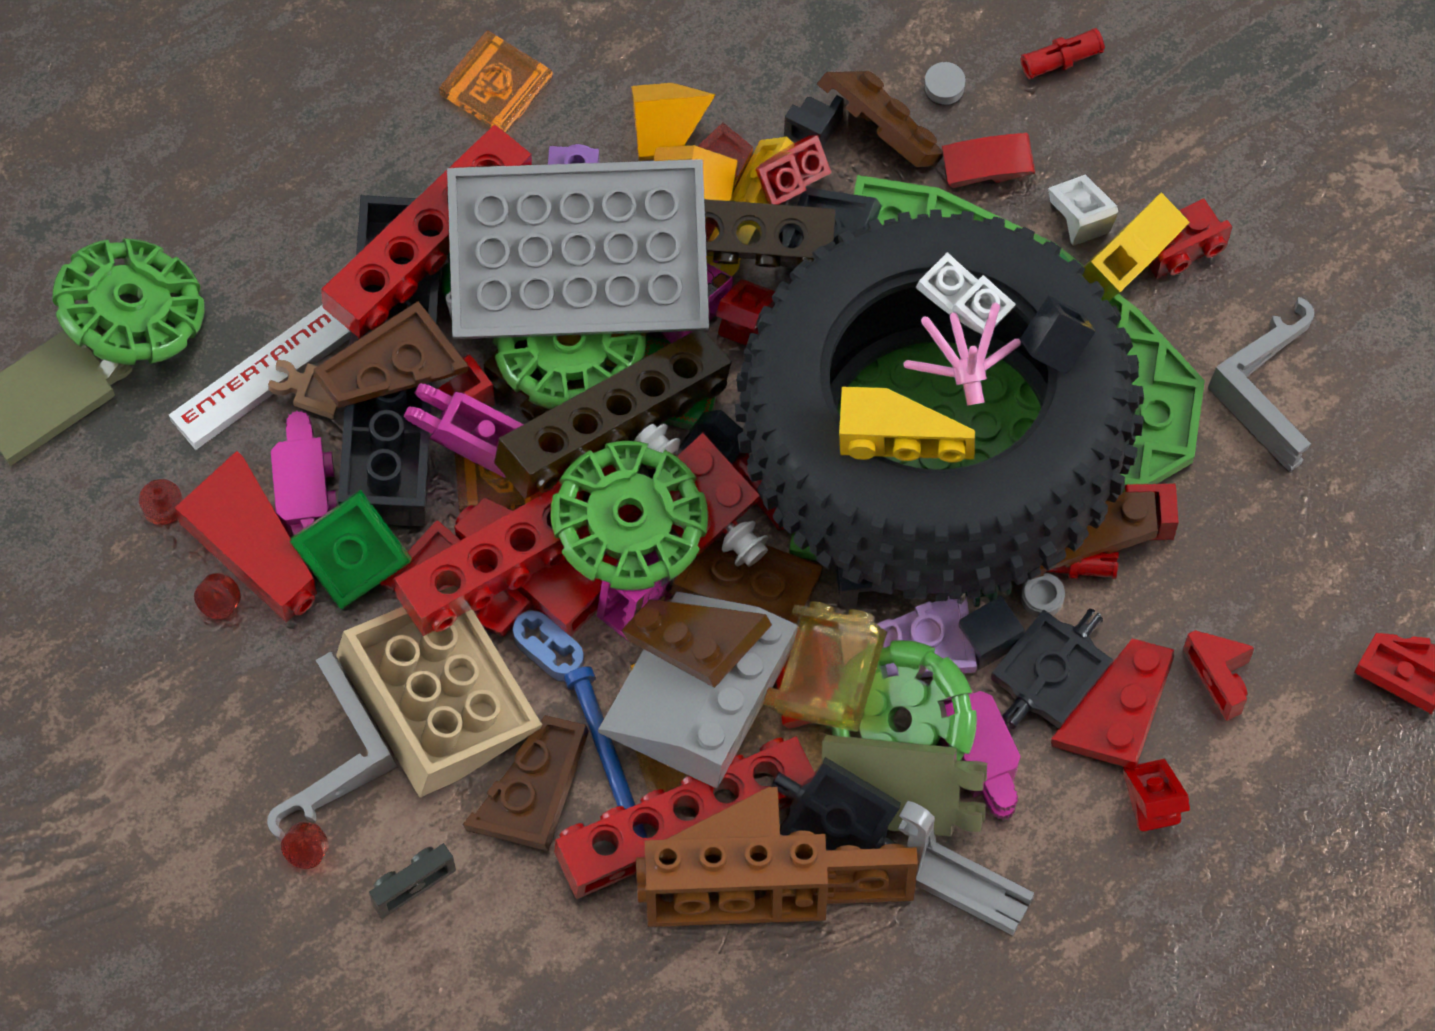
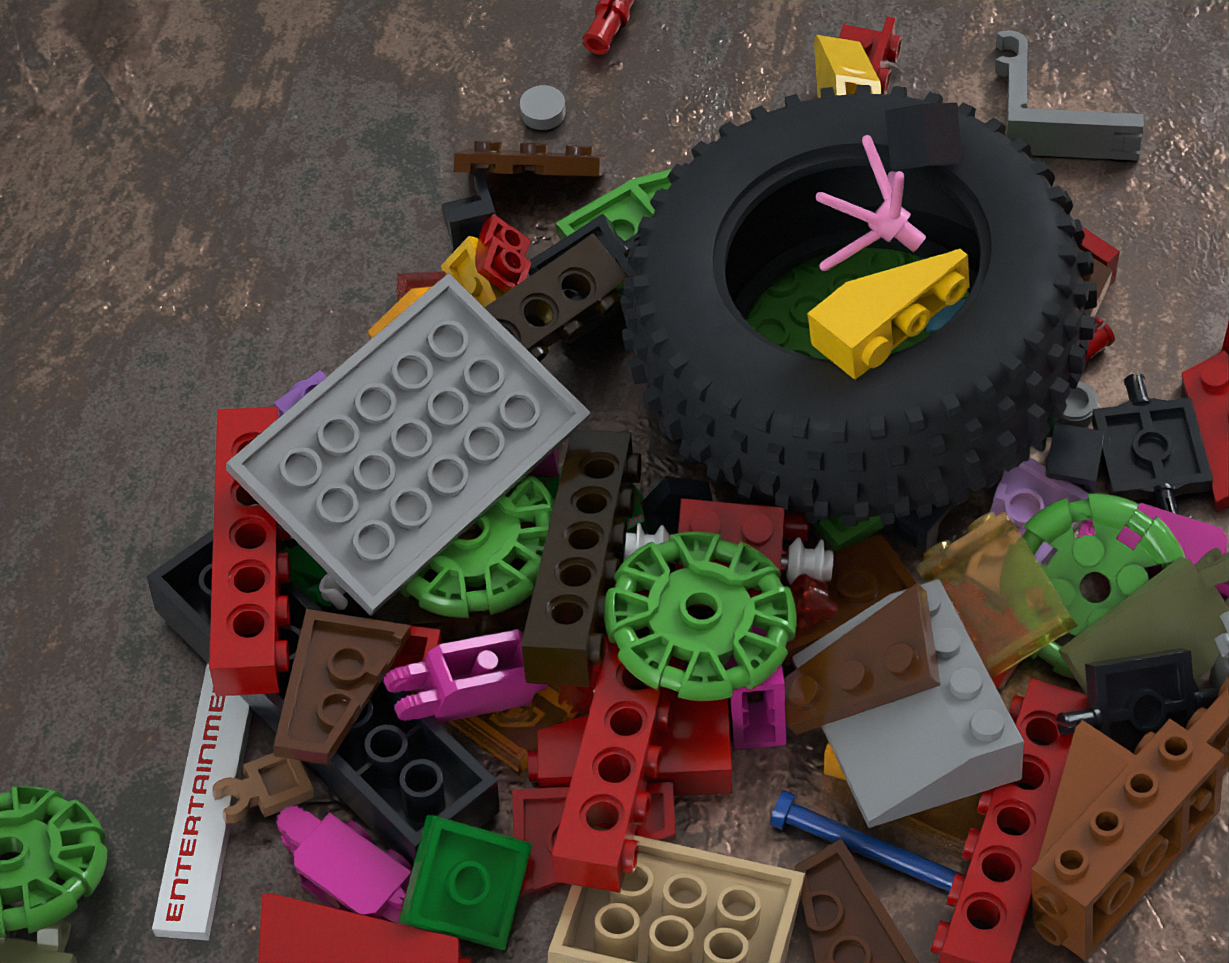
camera: 40 degrees left, 10 degrees down
clear orange tile [439,30,553,134] -> none
medium blue beam [513,611,584,682] -> none
light orange slope [631,83,716,161] -> none
red slope [715,279,775,345] -> none
white slope [916,253,1016,334] -> none
red slope [942,133,1035,189] -> none
white slope [1048,175,1118,246] -> none
none -> clear red tile [789,573,838,630]

